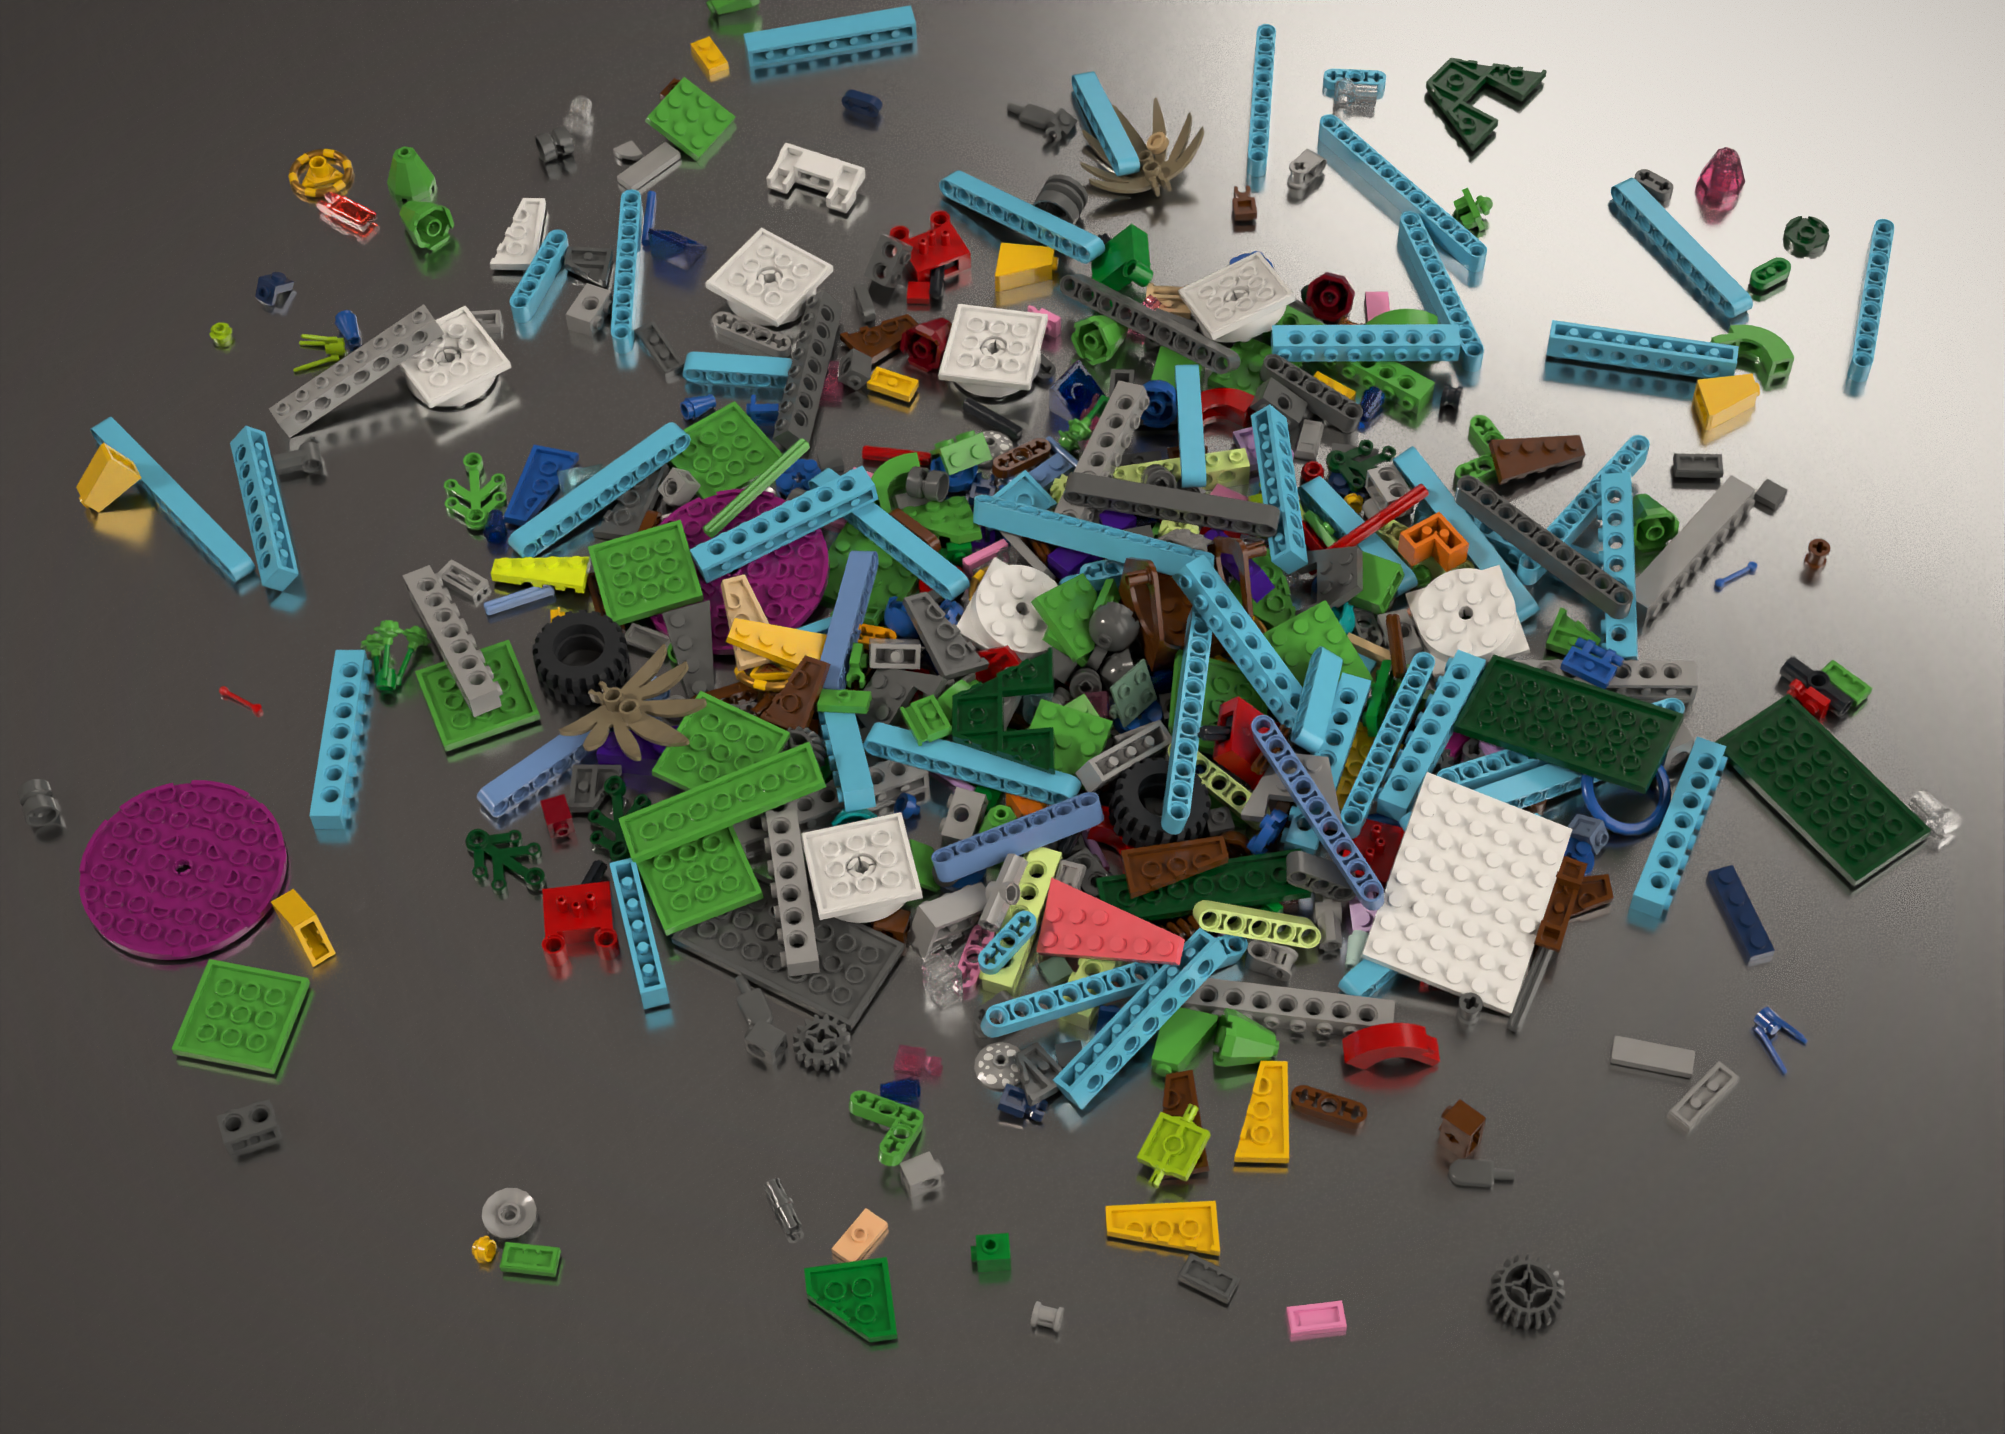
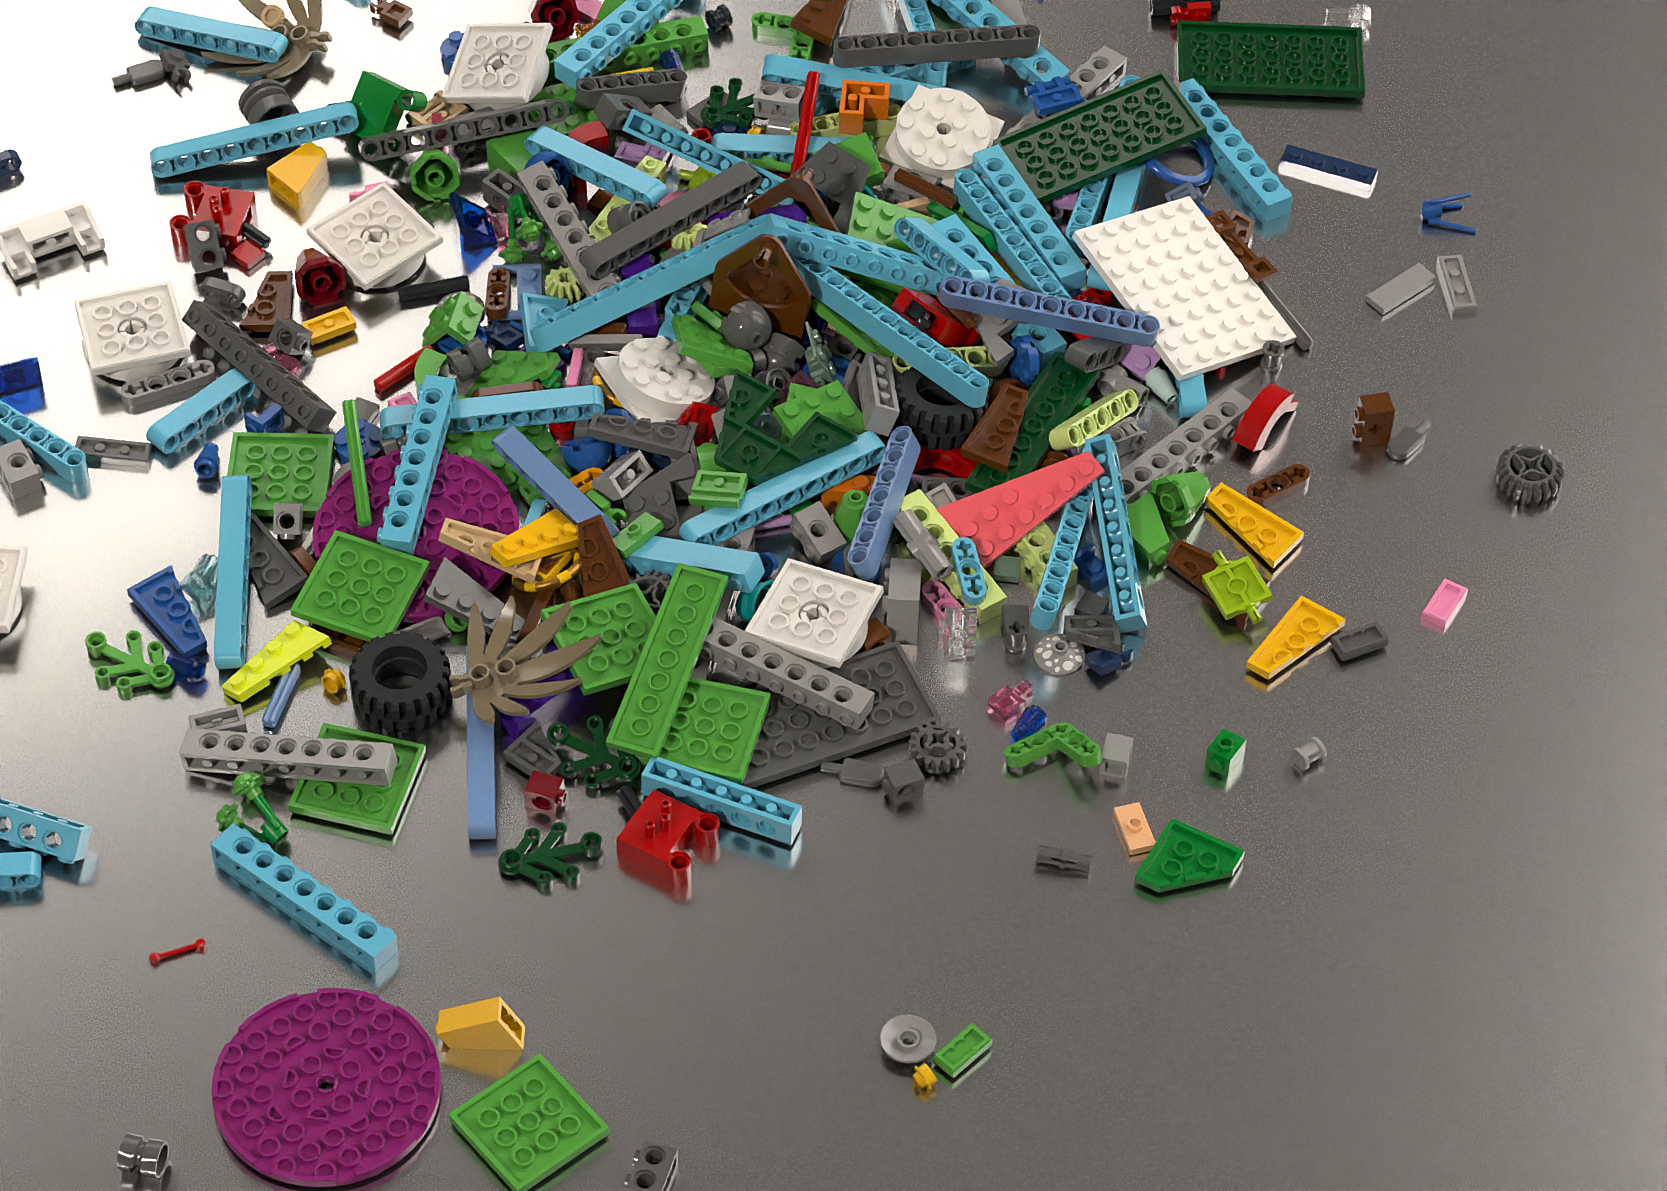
camera: 55 degrees left, 5 degrees down
bright green wing [1545,607,1601,656] -> none

